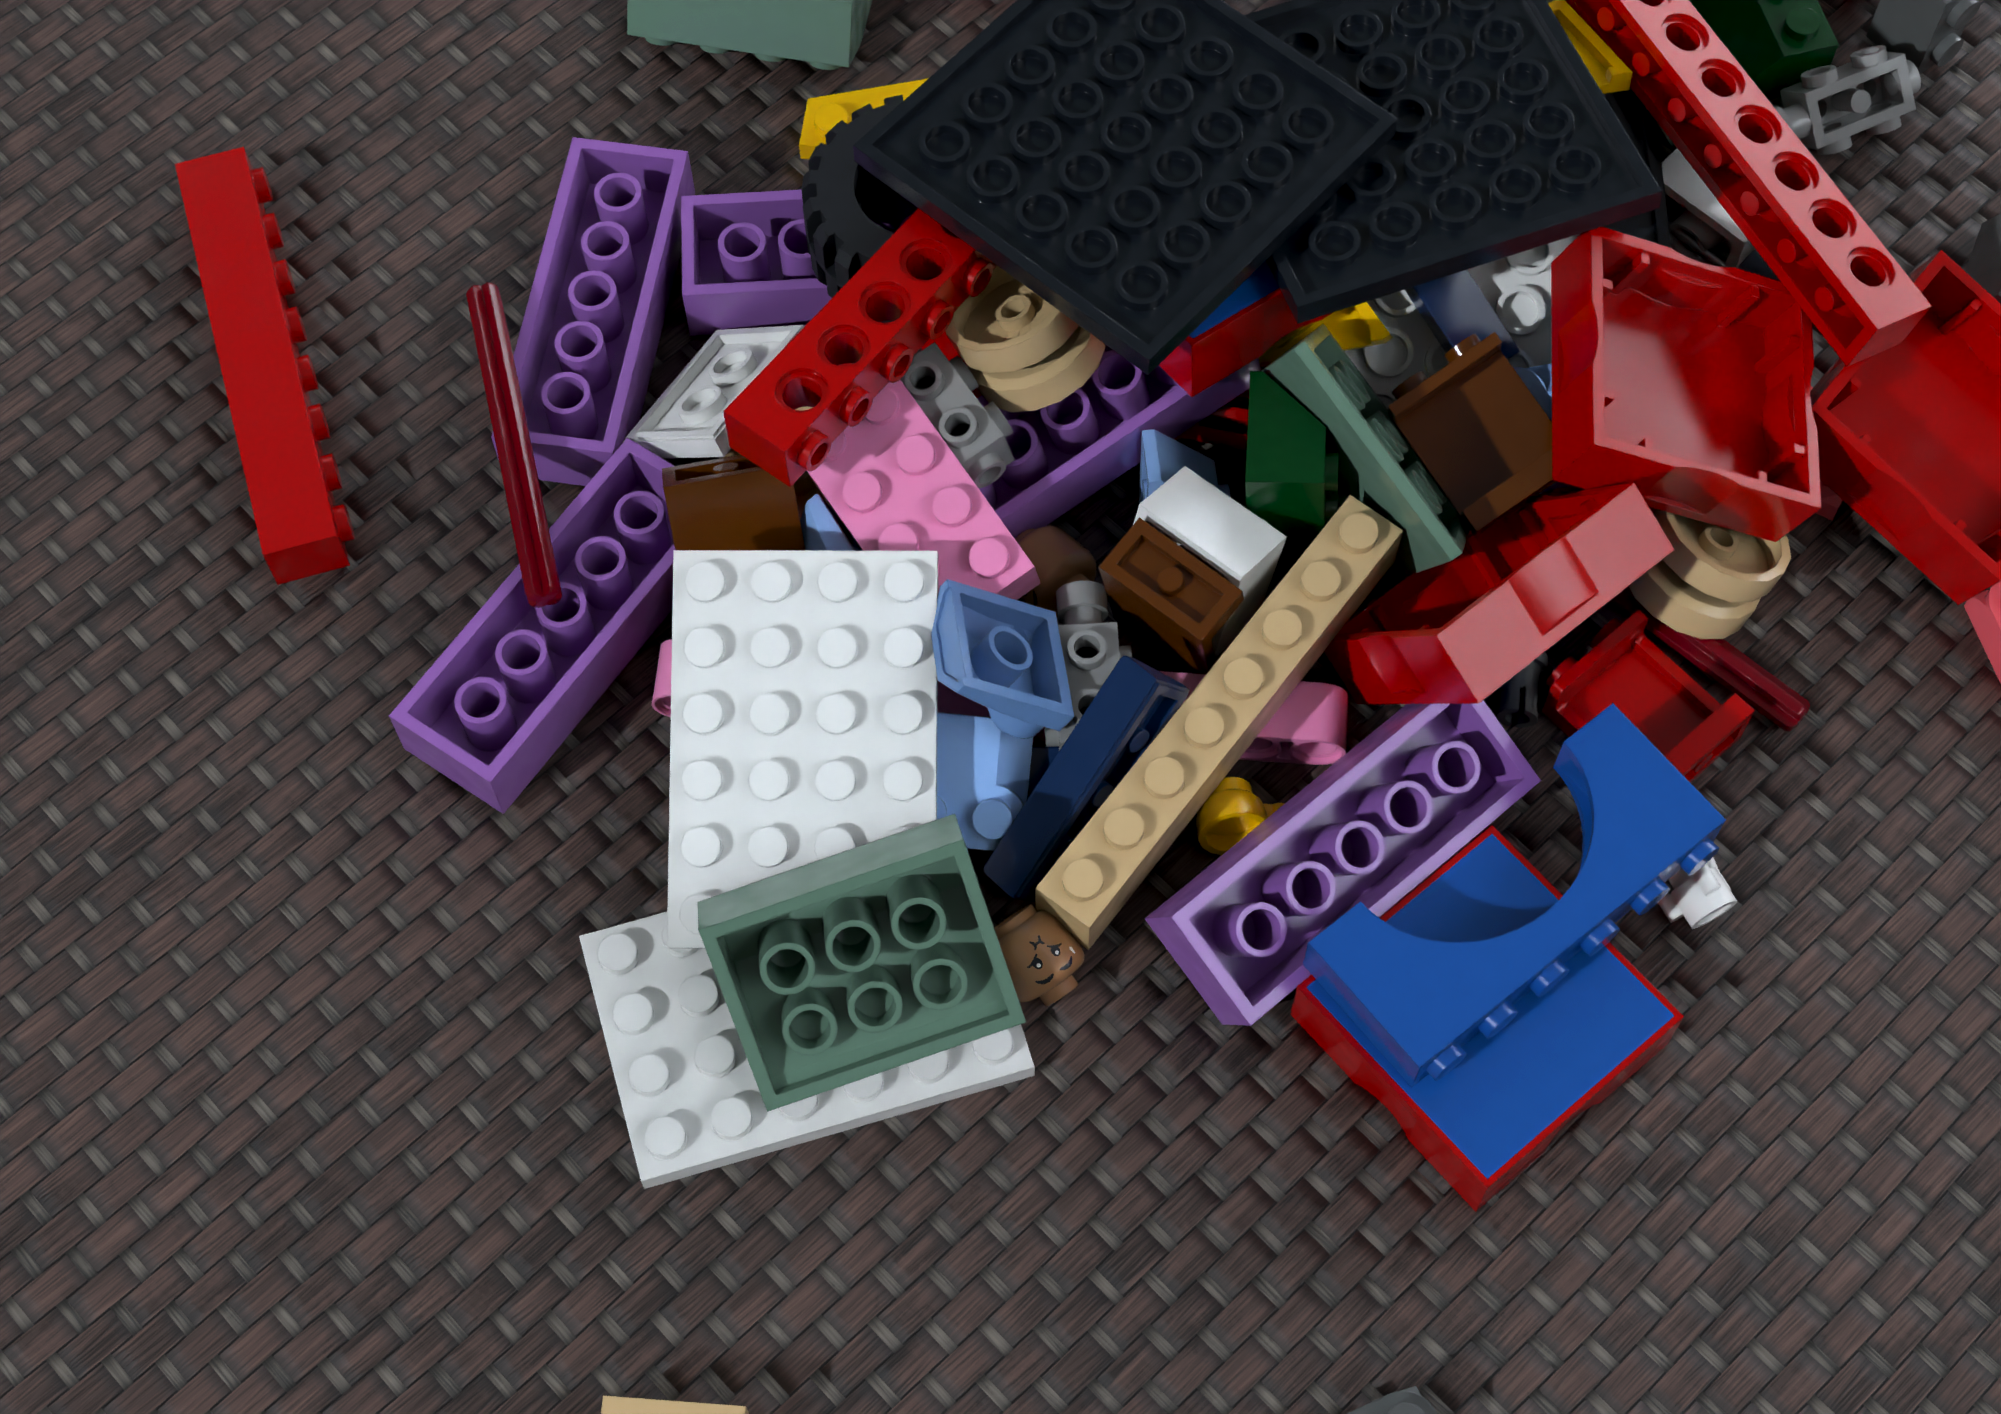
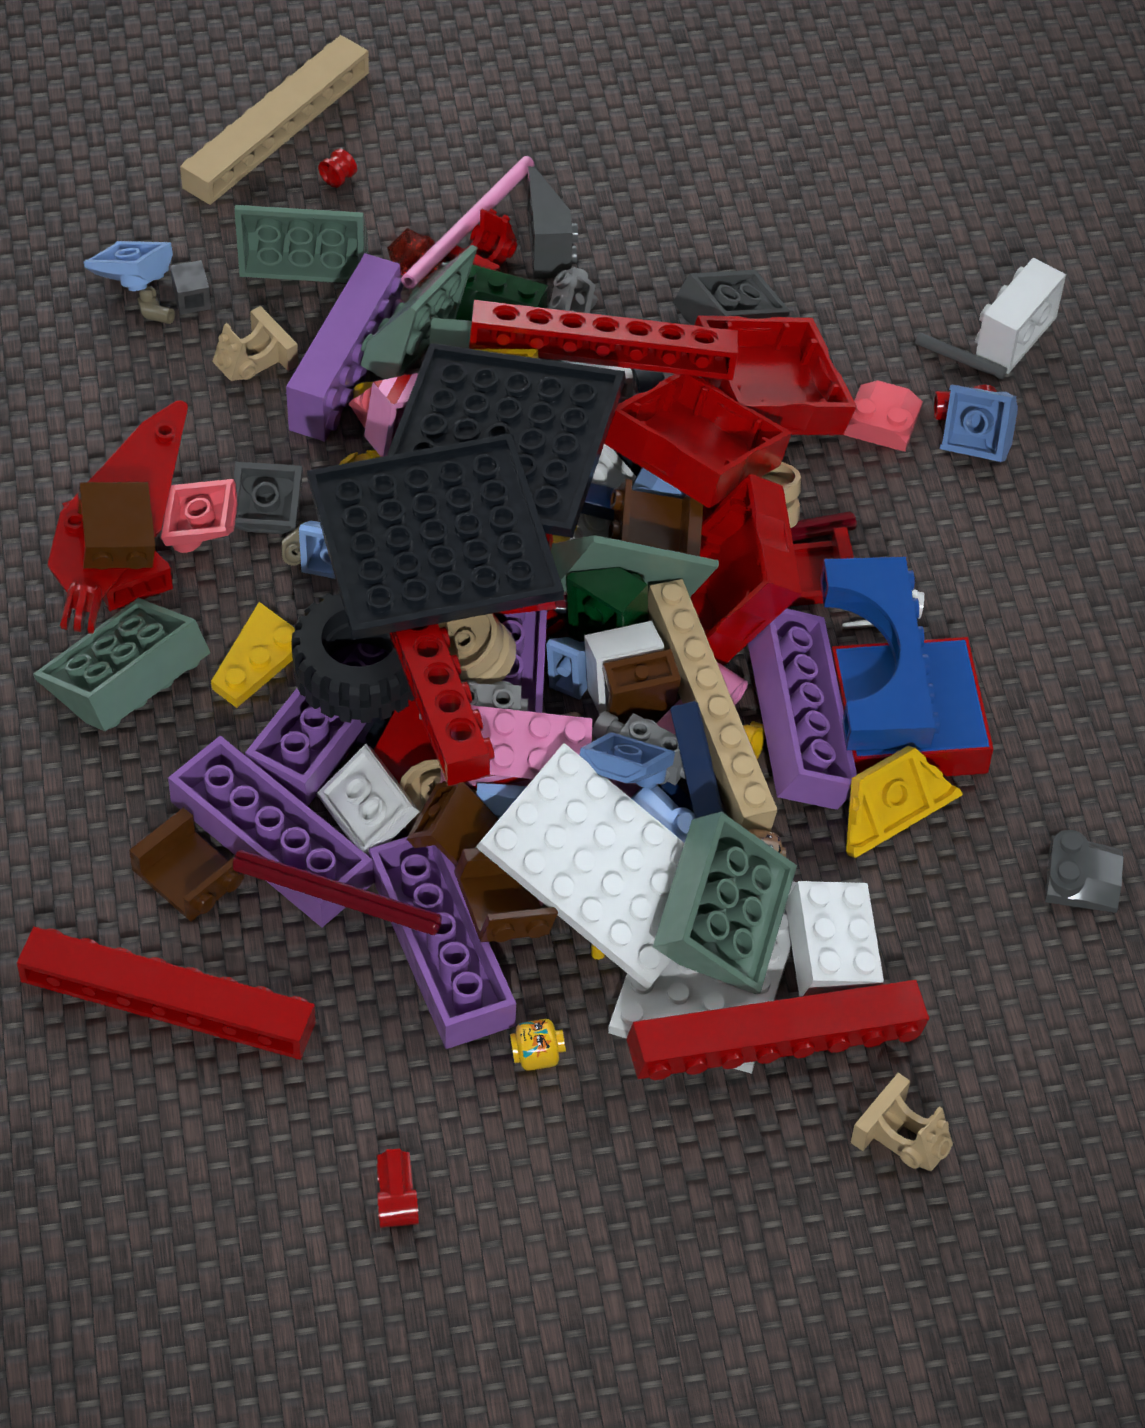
camera: 60 degrees left, 10 degrees down
none -> reddish brown panel [129,807,244,922]
none -> red piece [377,1149,419,1228]
none -> reddish brown panel [454,848,558,943]
none -> yellow head [510,1019,566,1071]
none -> red brick [626,980,929,1080]
none -> white brick [786,881,884,997]
none -> yellow wing [846,746,962,858]

